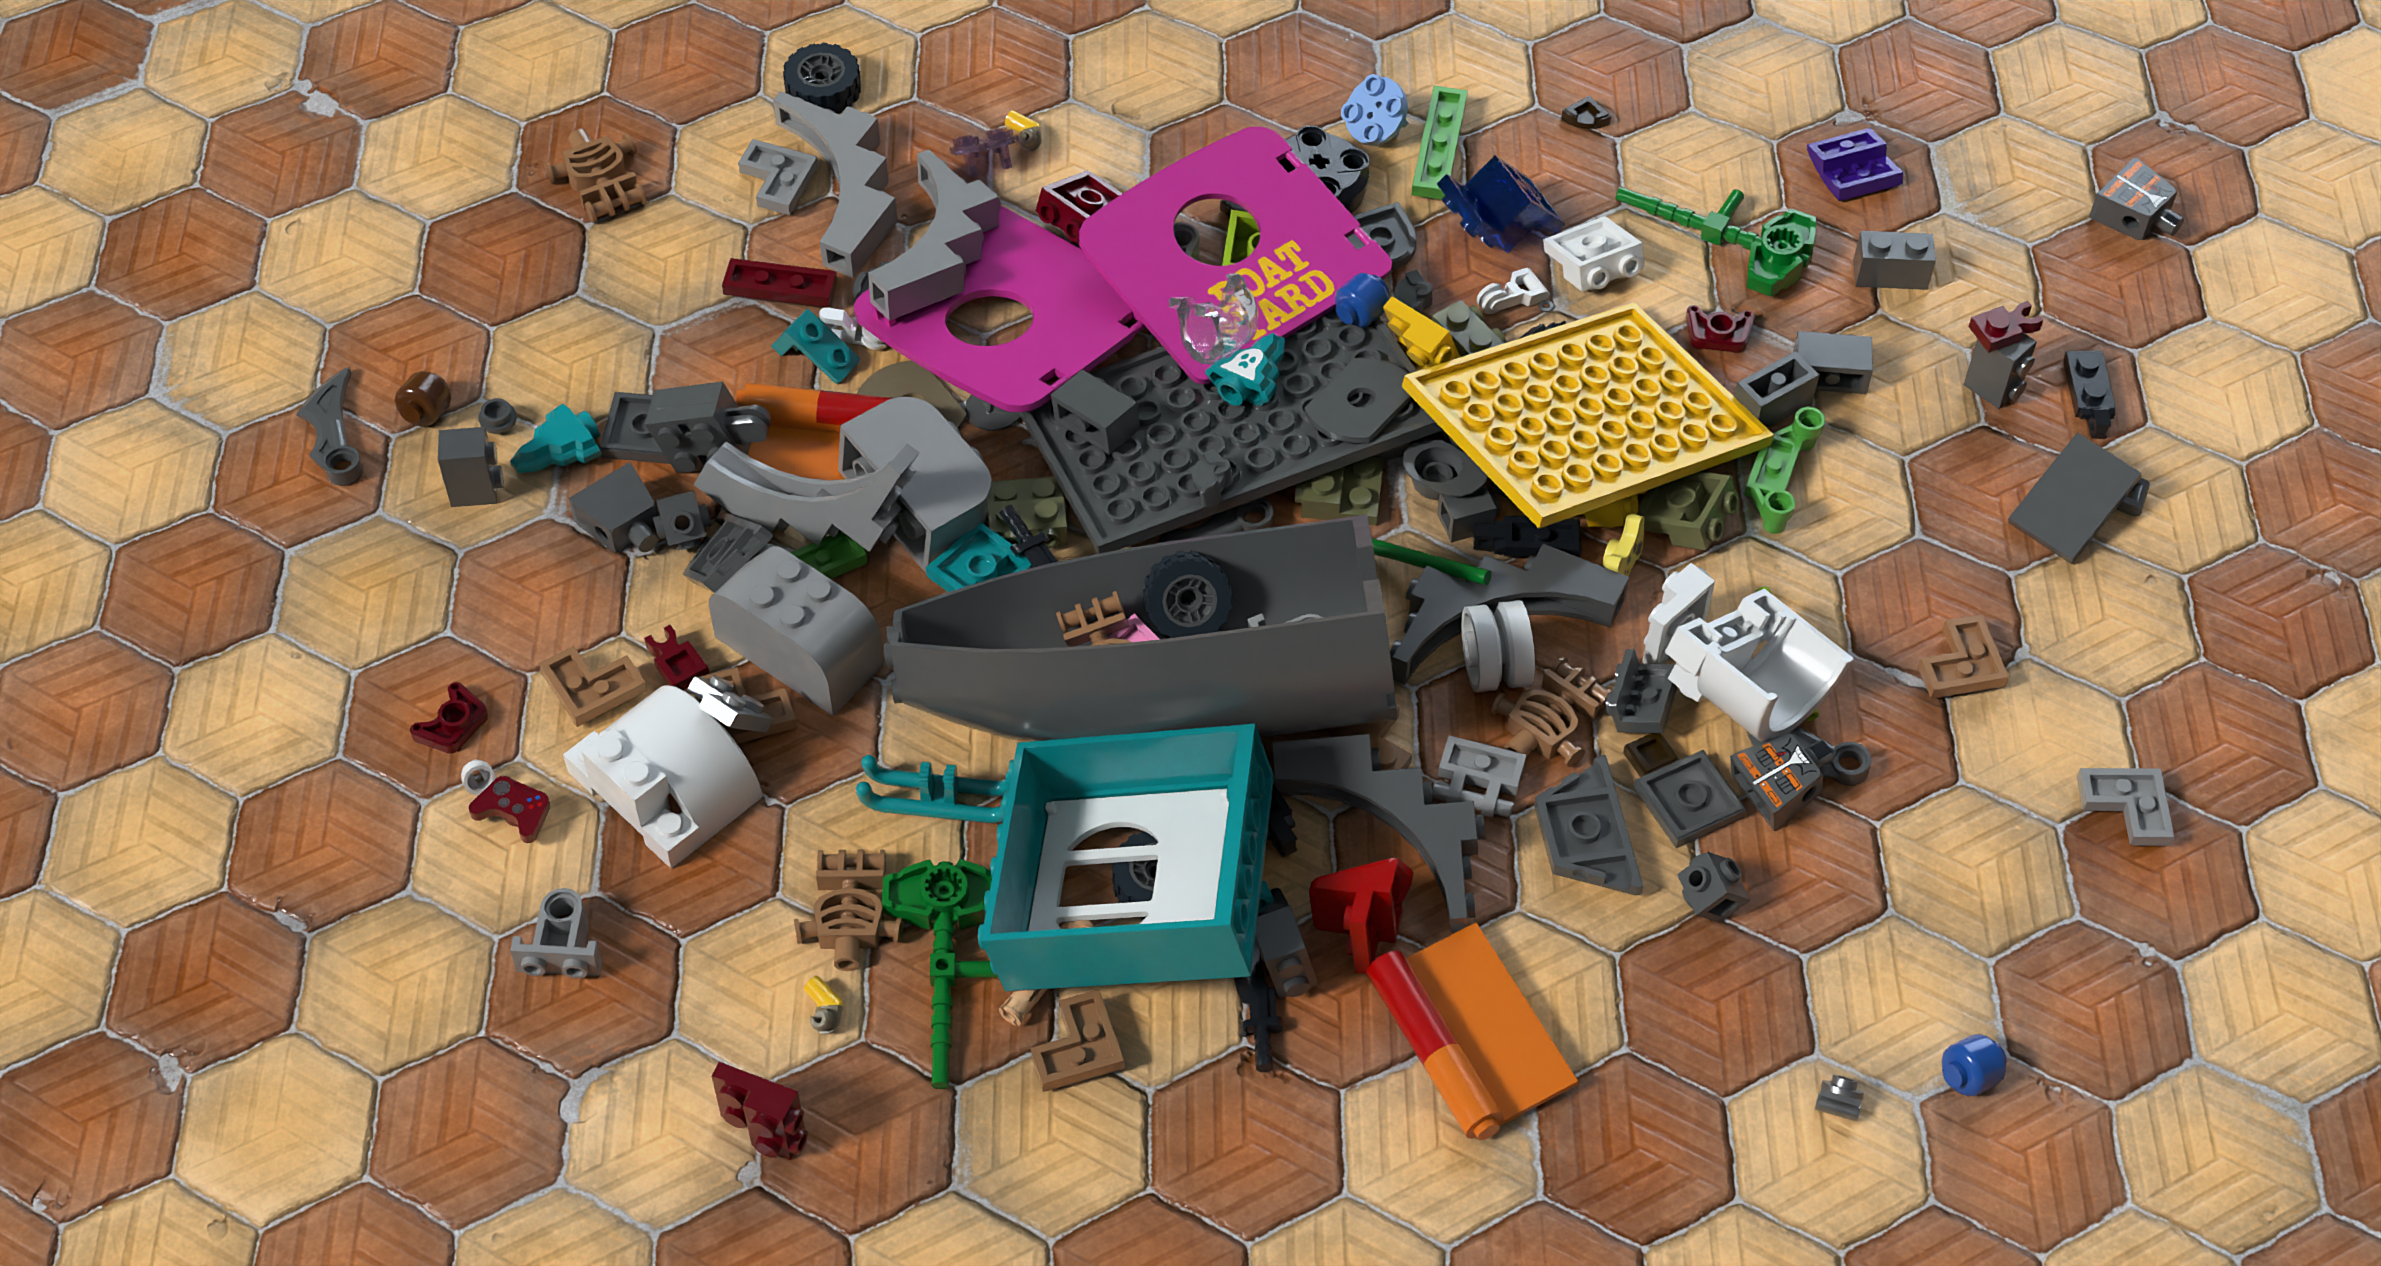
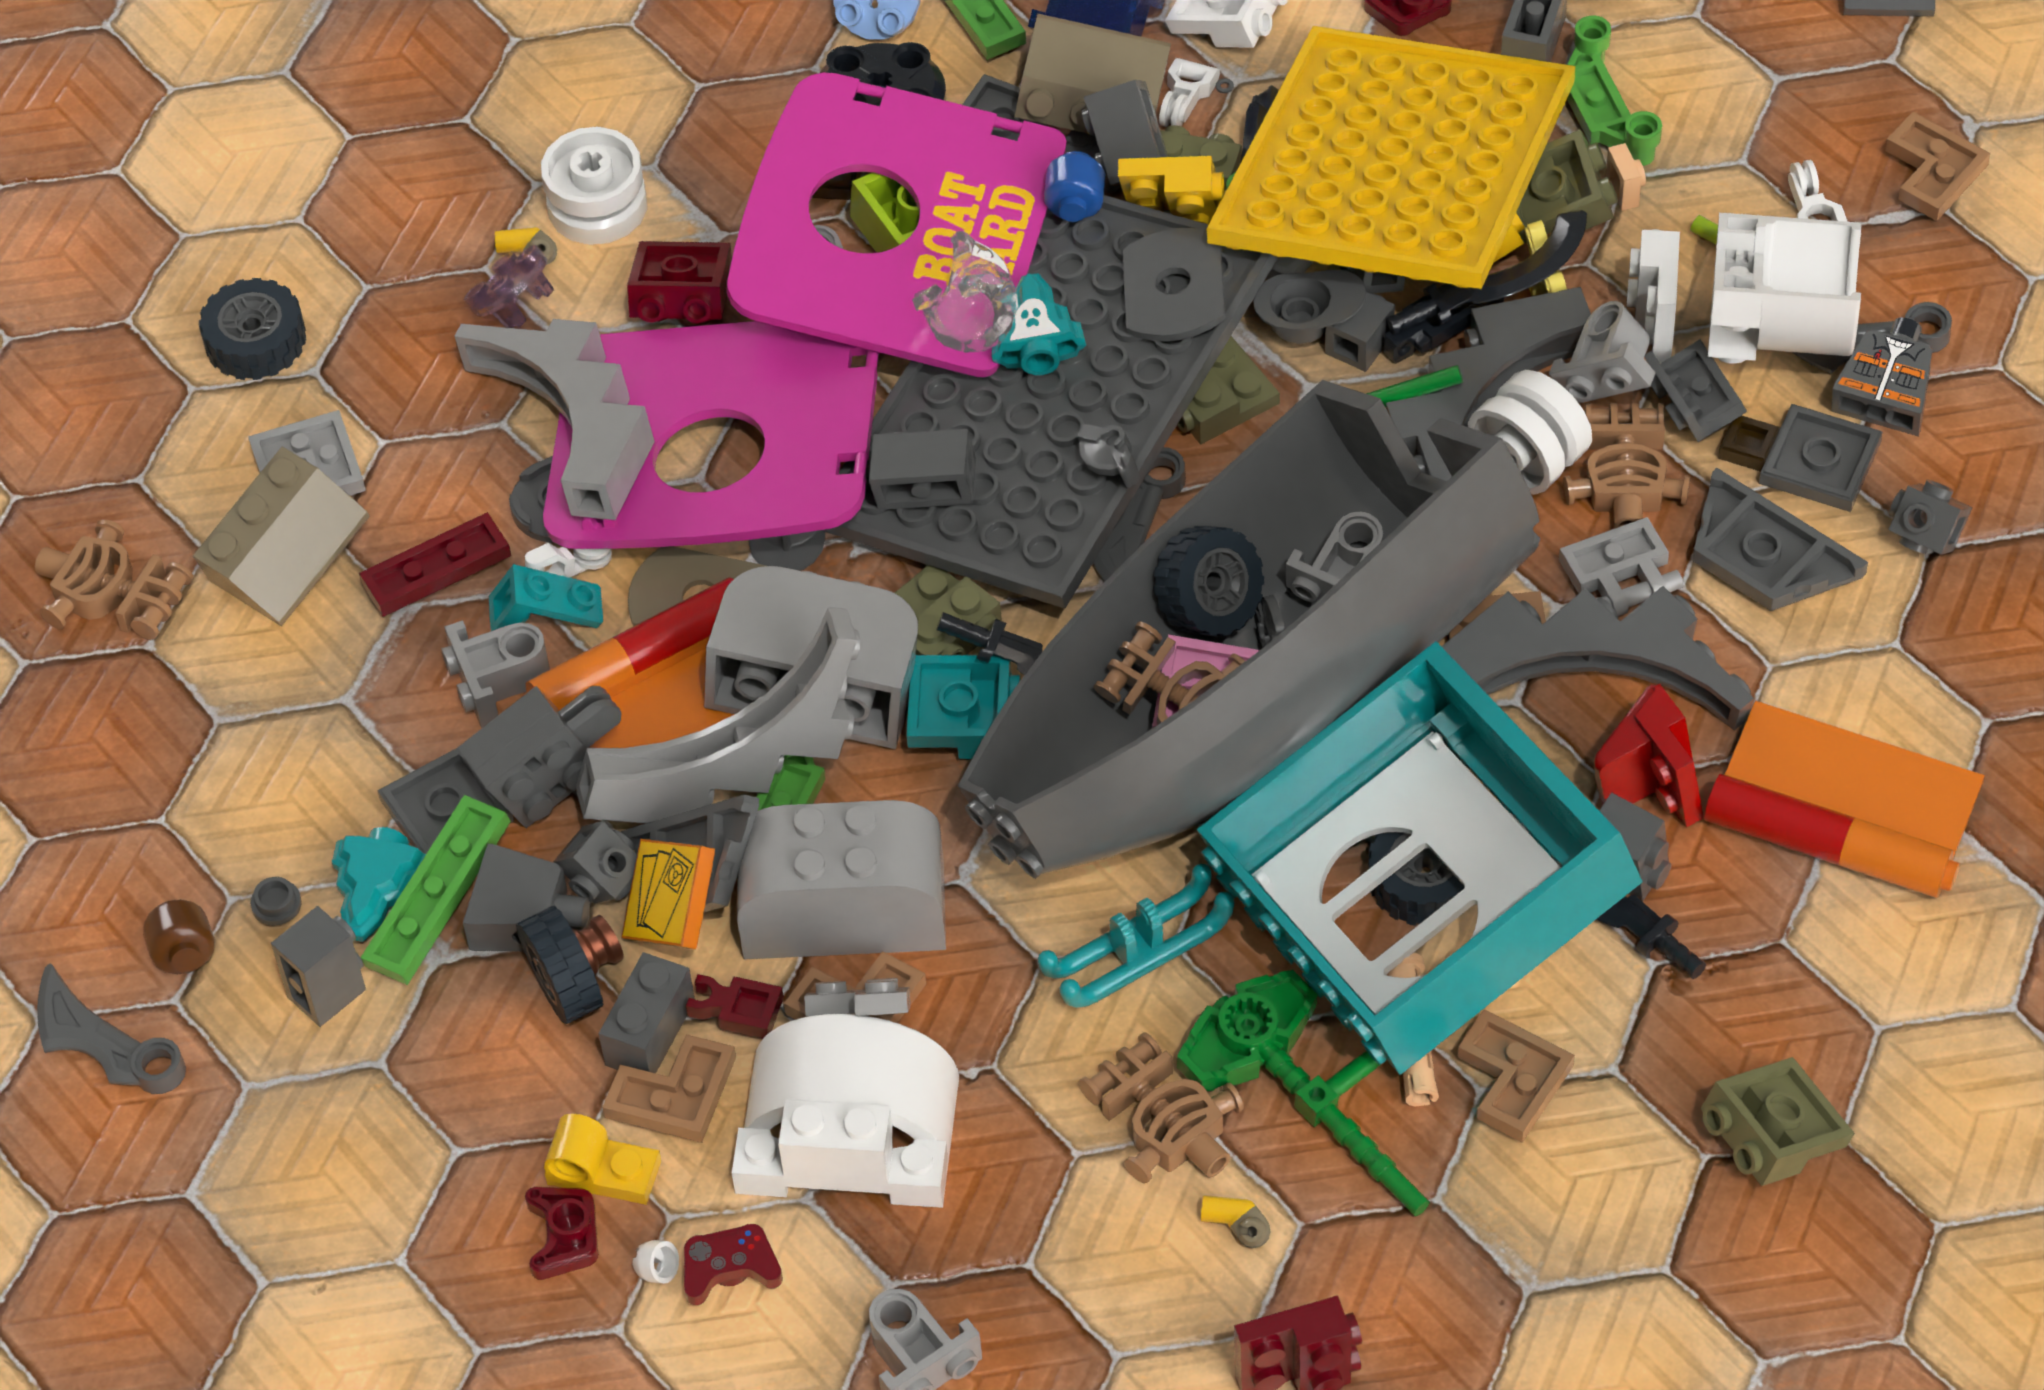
camera: 35 degrees left, 0 degrees up
light grey arch [773,91,897,278] -> none
none -> slope [193,446,370,626]
none -> bright green plate [360,795,511,985]
none -> light grey pin [441,620,550,728]
none -> black wheel [516,905,604,1024]
none -> white wheel [541,127,647,245]
none -> yellow plate [544,1114,662,1205]
none -> copper wheel [572,915,624,975]
none -> dark grey brick [598,952,695,1073]
none -> yellow tile [621,839,715,949]
none -> dark tan slope [1014,14,1171,134]
none -> dark grey brick [1082,80,1168,186]
none -> black sword [1386,210,1587,335]
none -> light grey pin [1549,301,1656,403]
none -> light nougat plate [1606,143,1646,211]
none -> olive plate [1700,1057,1855,1186]
none -> white piece [1788,160,1848,222]

